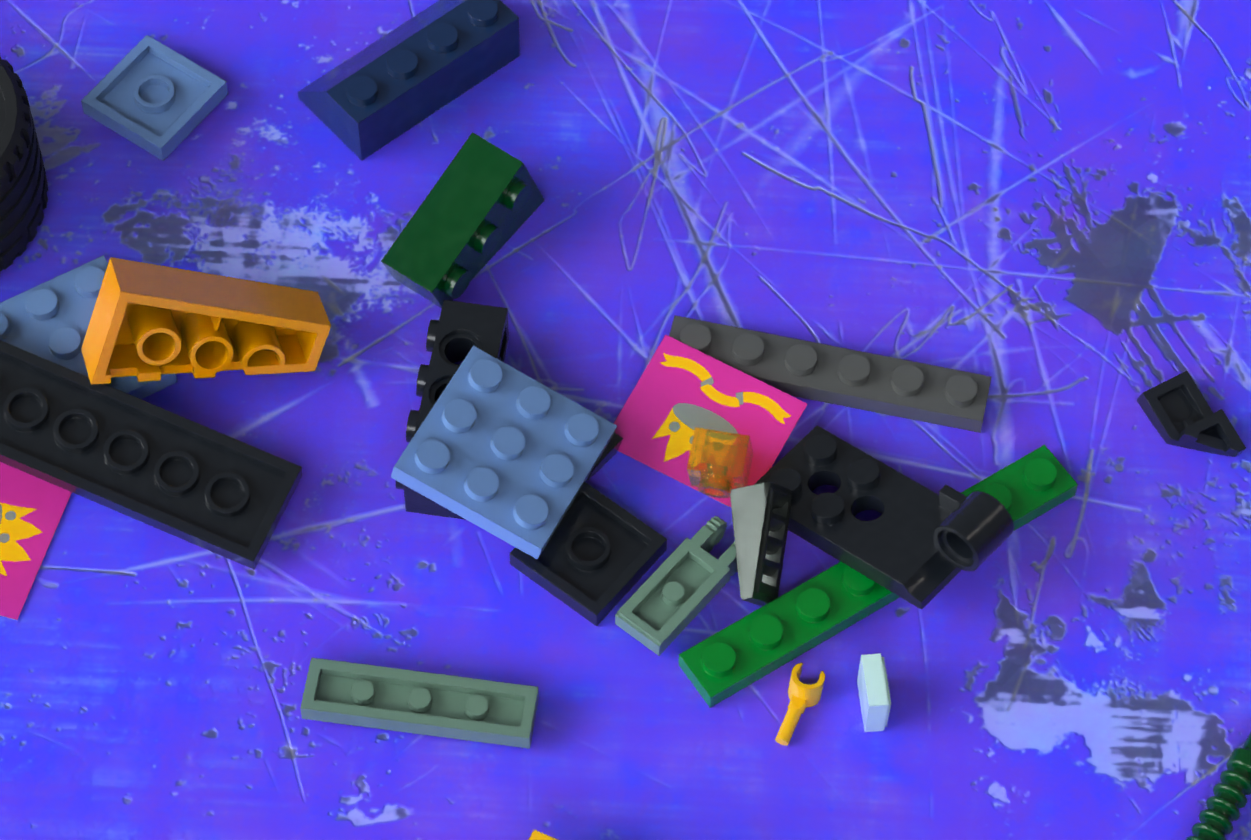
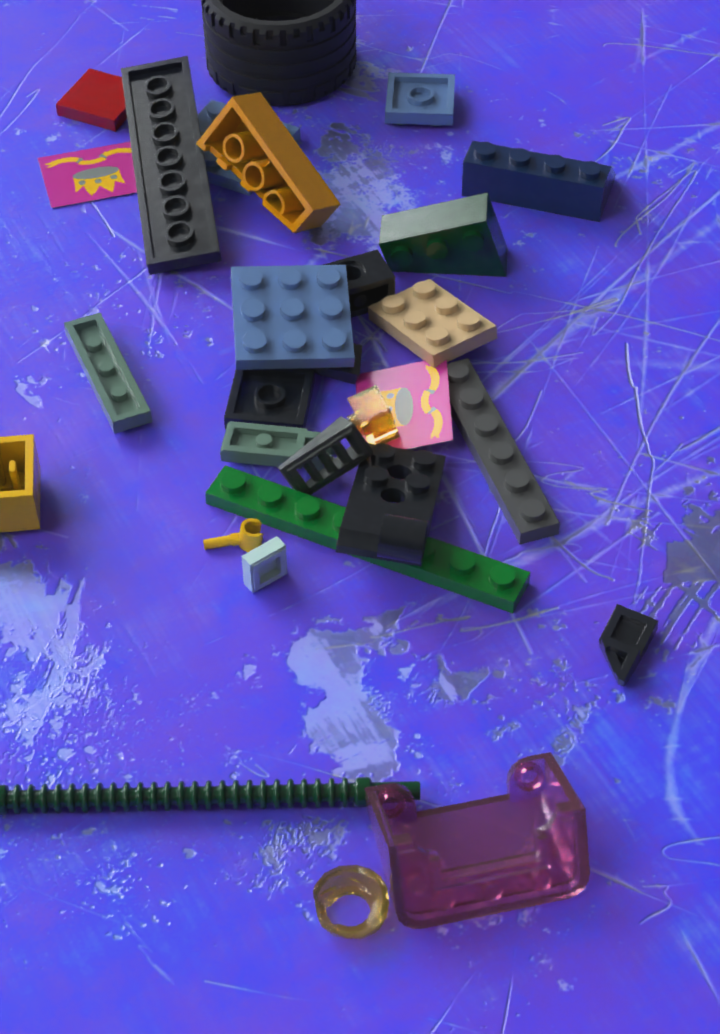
camera: 60 degrees right, 10 degrees down
none -> tan plate [368,279,497,368]

